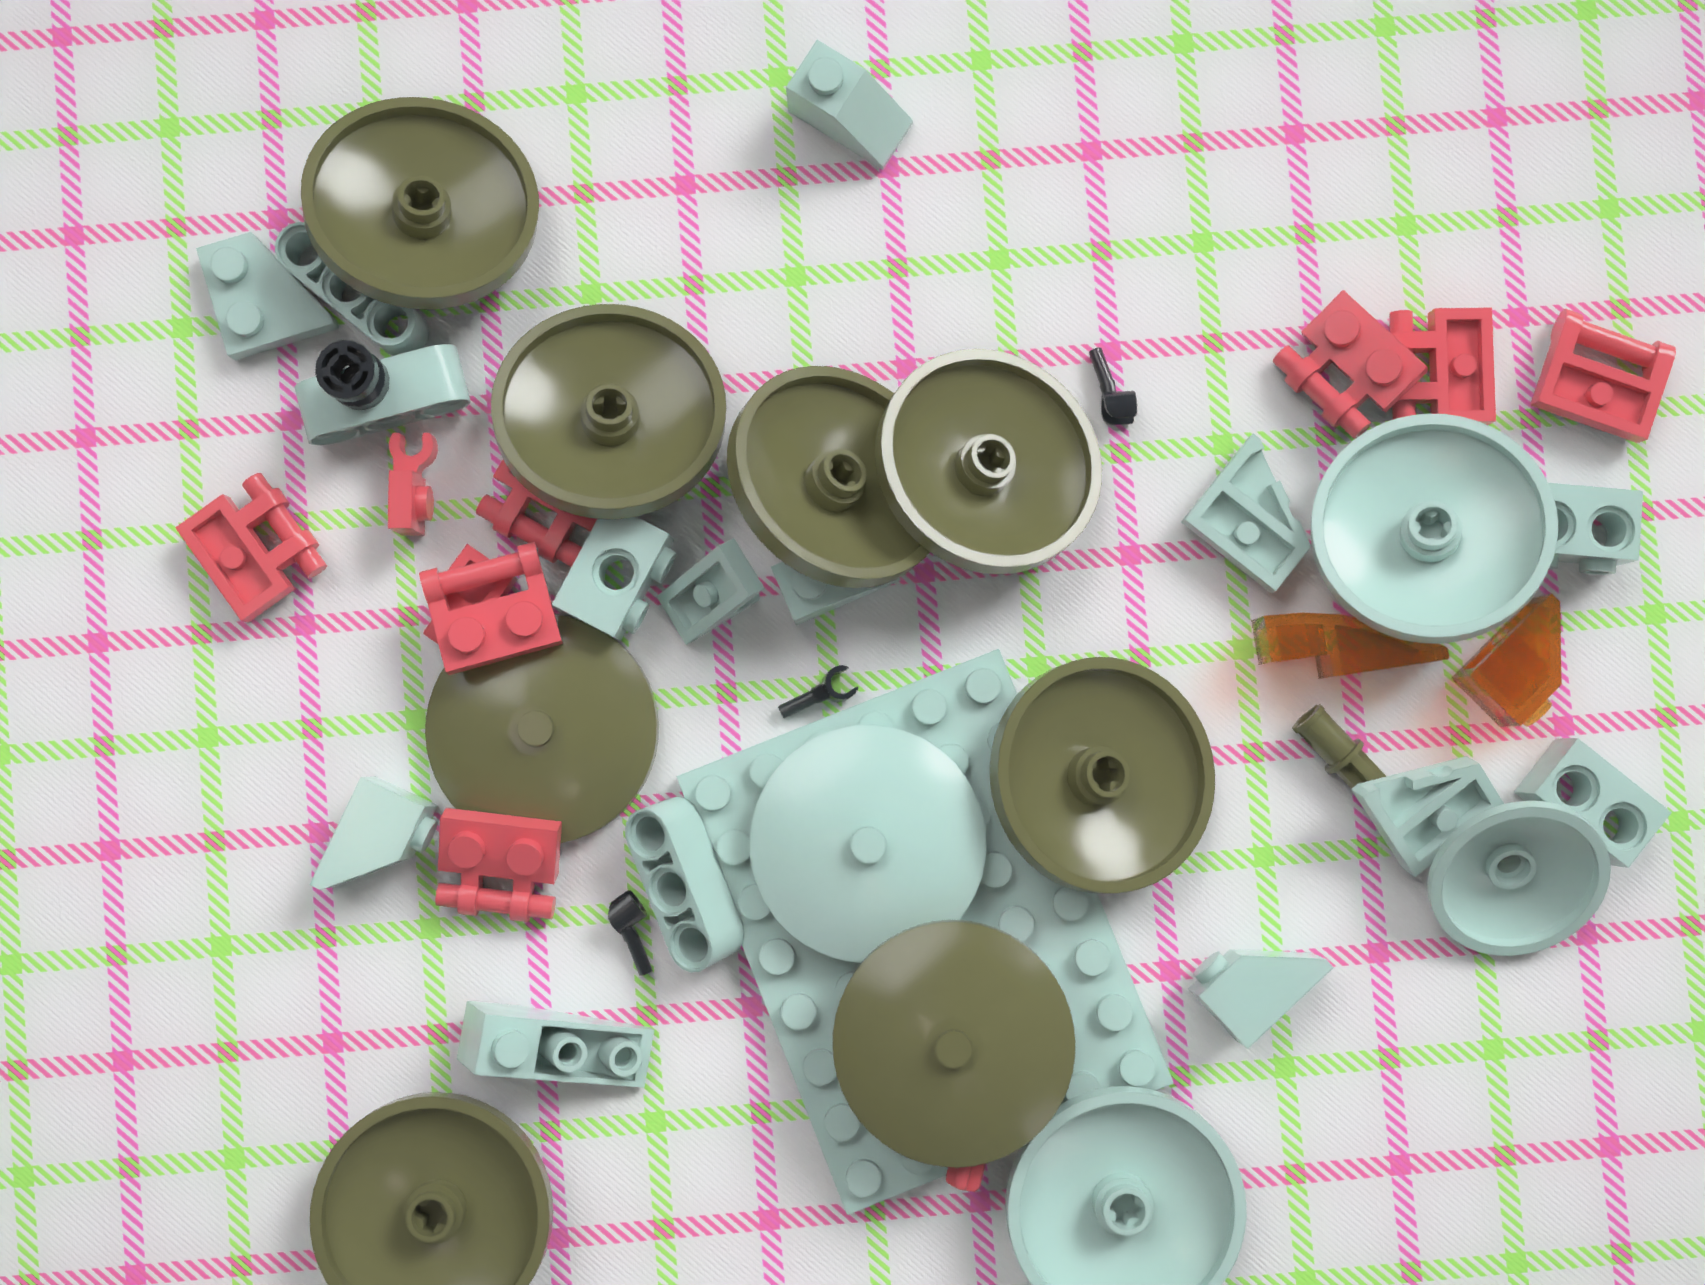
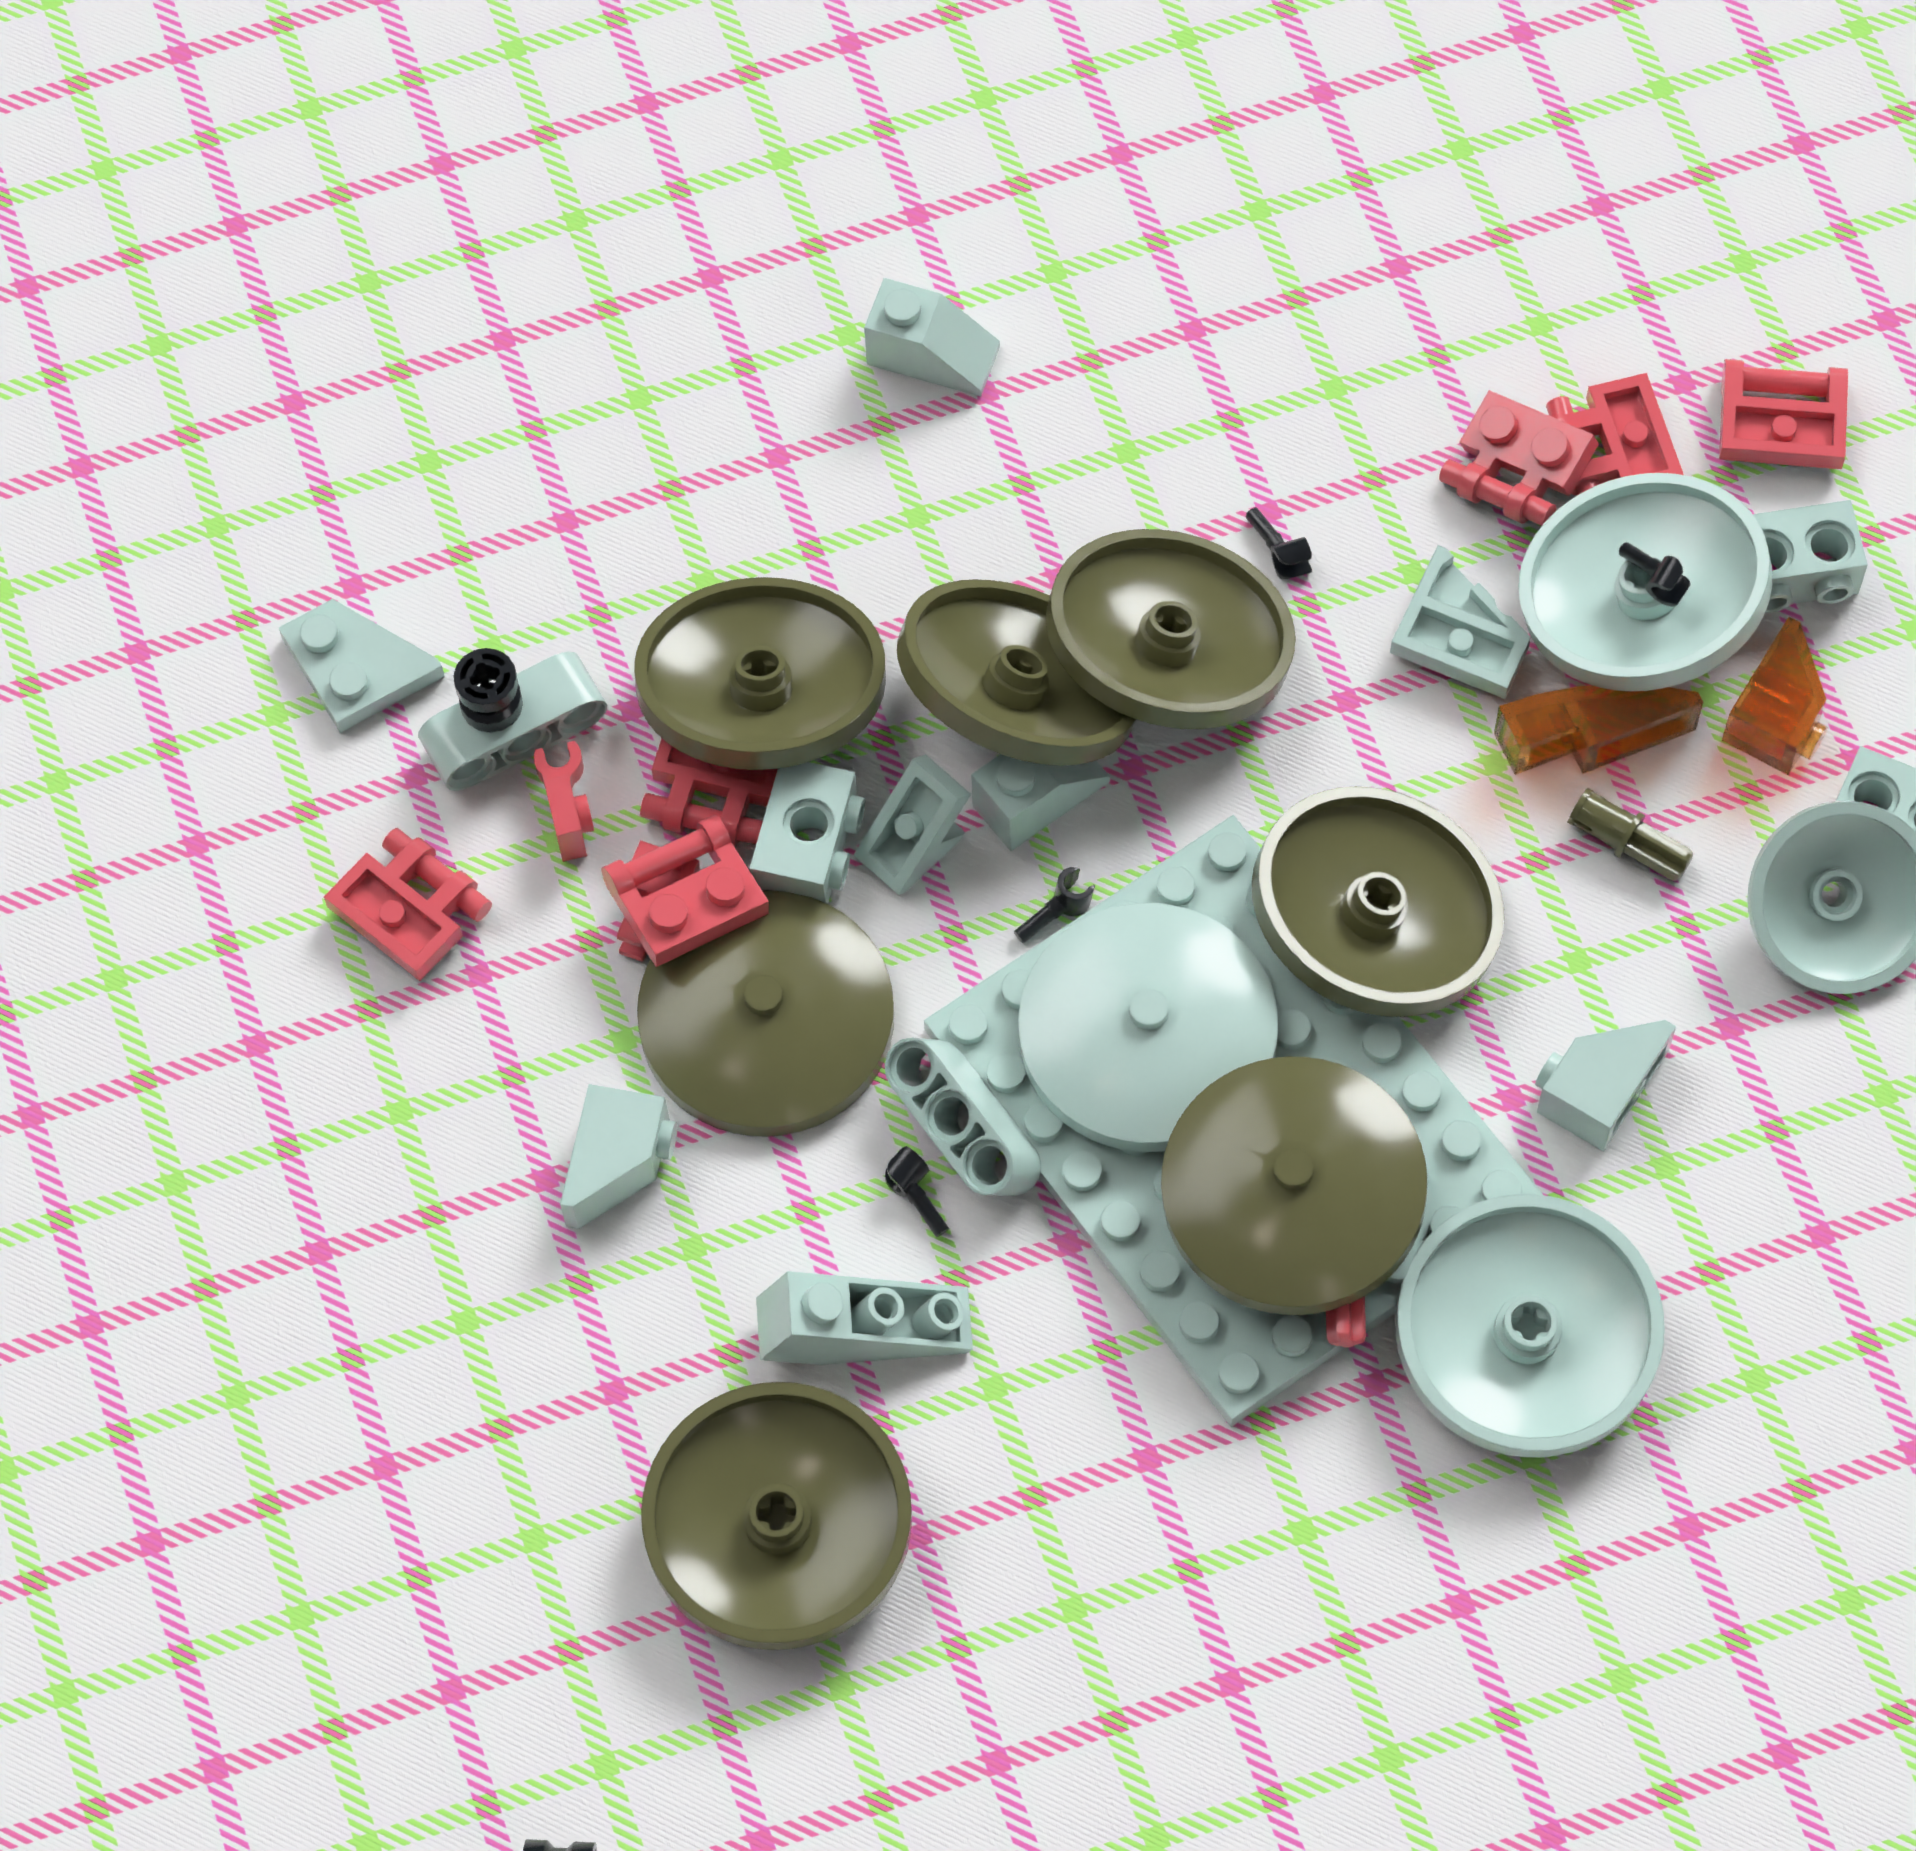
camera: 10 degrees left, 20 degrees down
light aqua beam [275,222,429,356] -> none
olive dish [301,97,539,310] -> none
coral plate [435,808,562,922] -> none
light aqua wing [1351,756,1504,877] -> none
none -> black hand [1619,542,1691,607]

